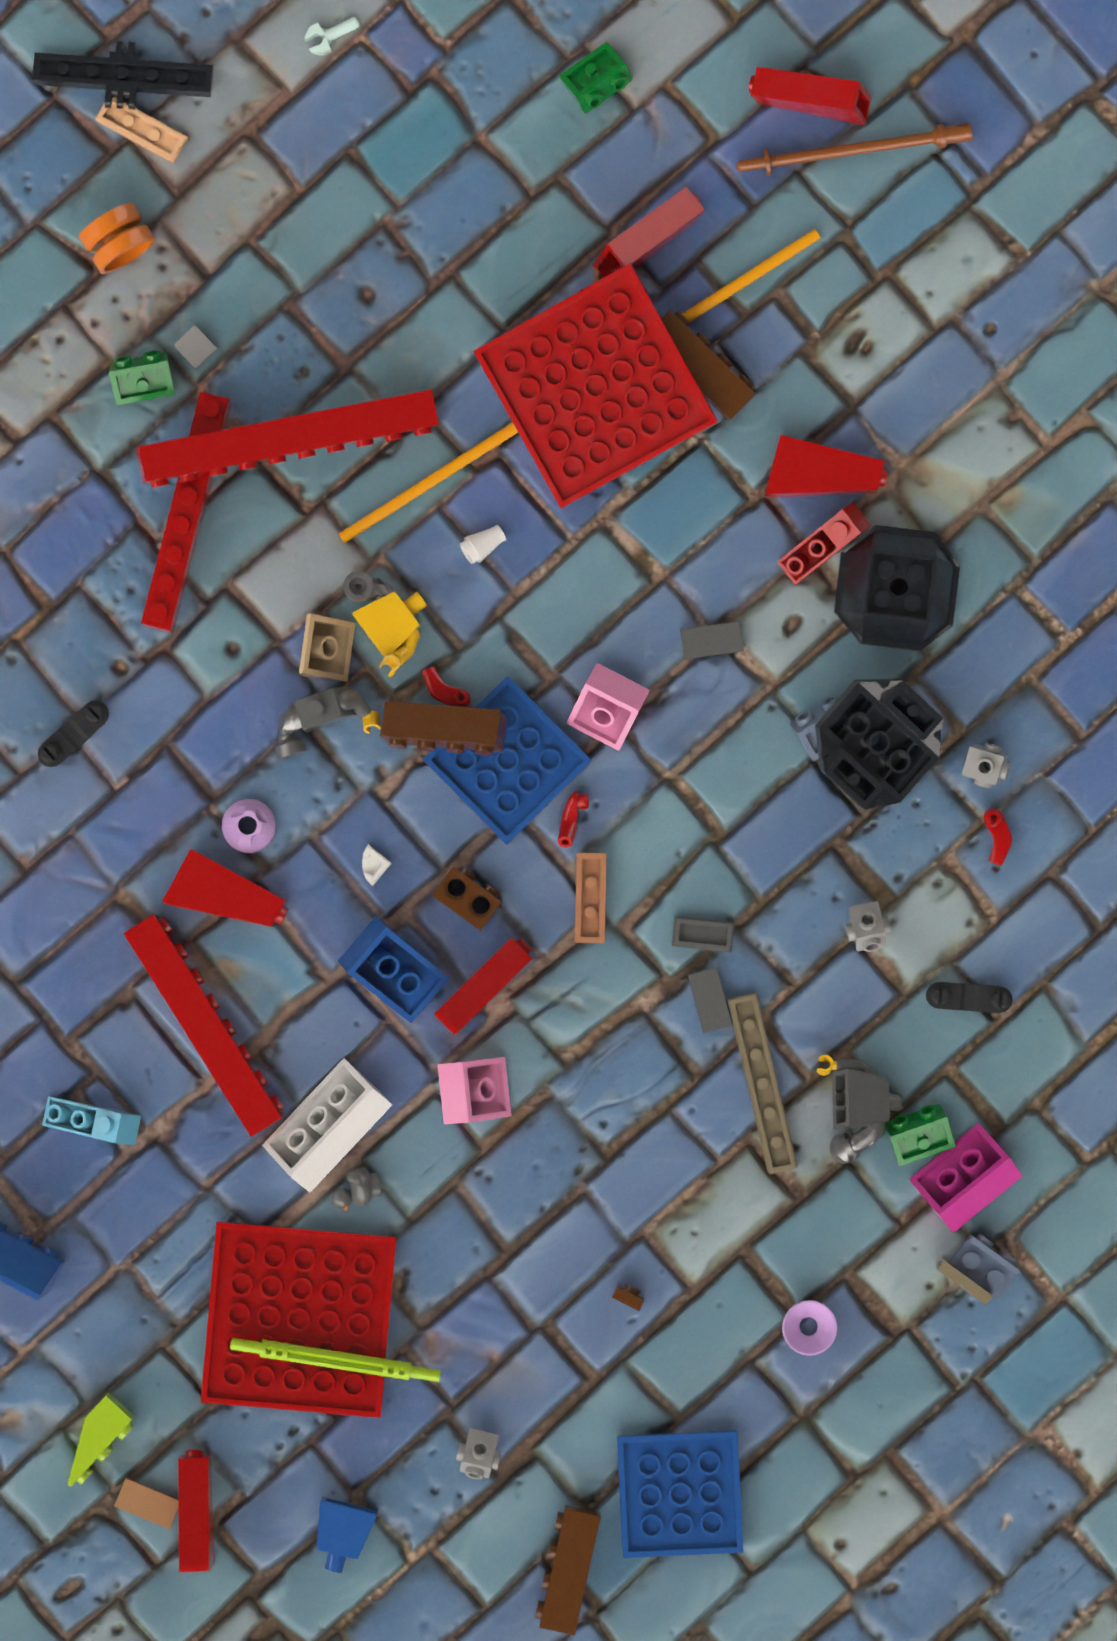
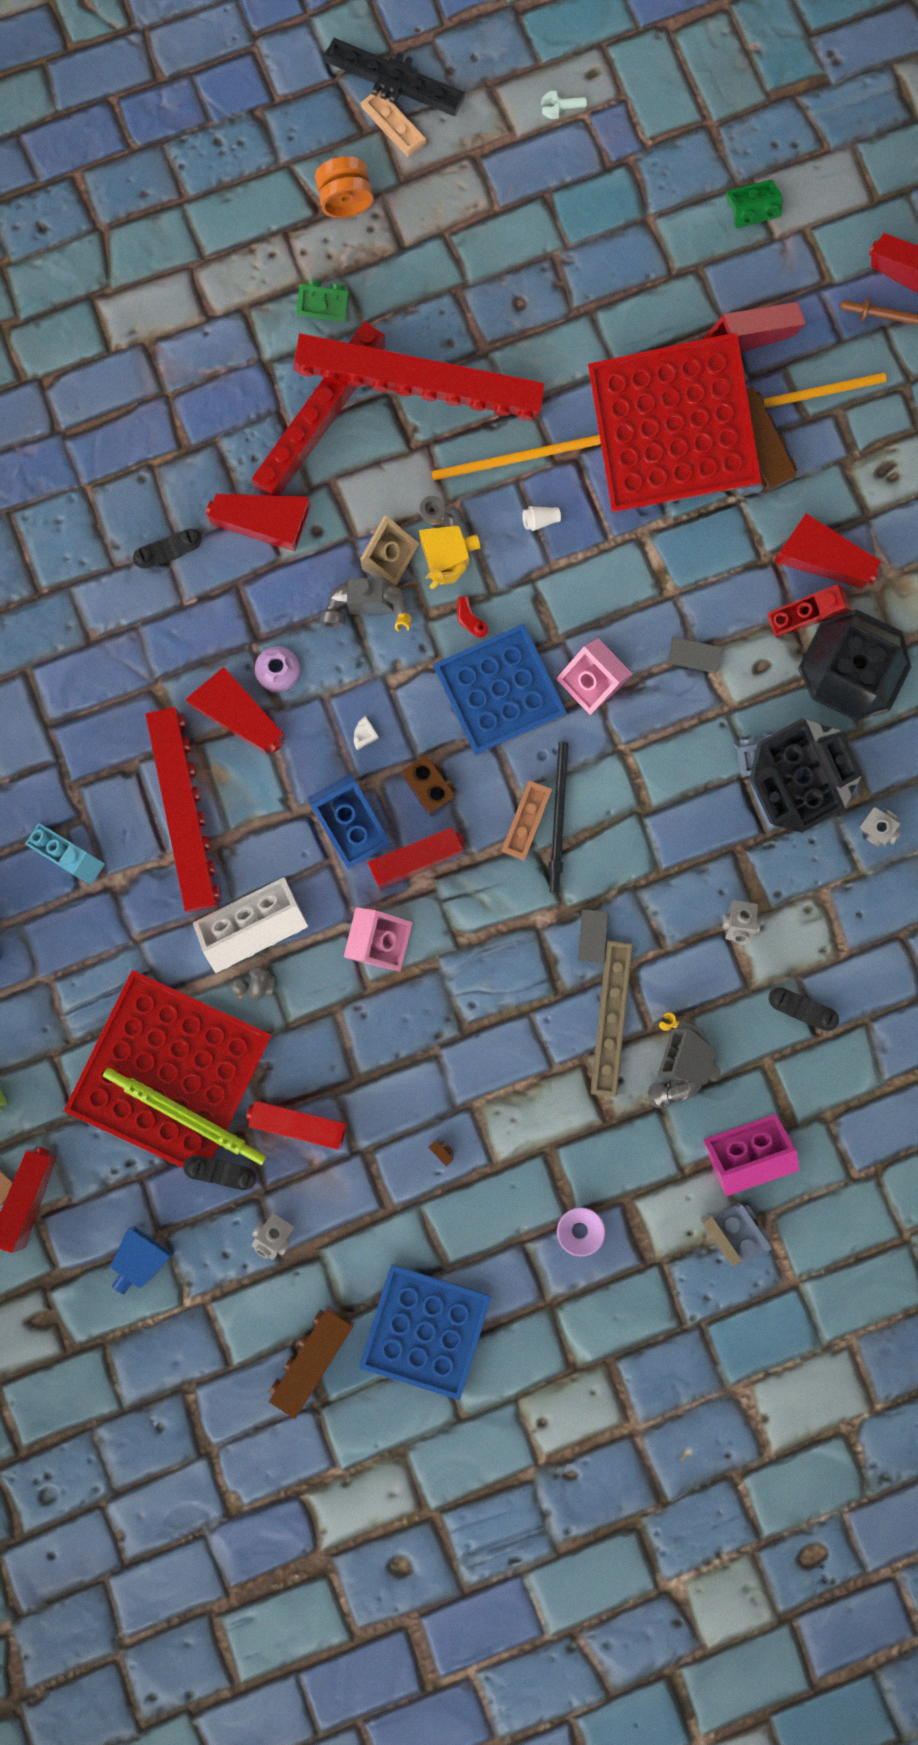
camera: 15 degrees right, 5 degrees down
light grey slope [173,325,217,369] -> none
reddish brown brick [380,701,508,756] -> none
red arm [558,791,589,848] -> none
dark grey tile [672,916,735,952] -> none
green bracket [885,1104,956,1167] -> none
red arm [983,808,1012,866] -> none
none -> black piece [183,1155,256,1190]
none -> red slope [206,494,311,552]
none -> red slope [246,1101,348,1150]
none -> black bar [548,742,569,893]

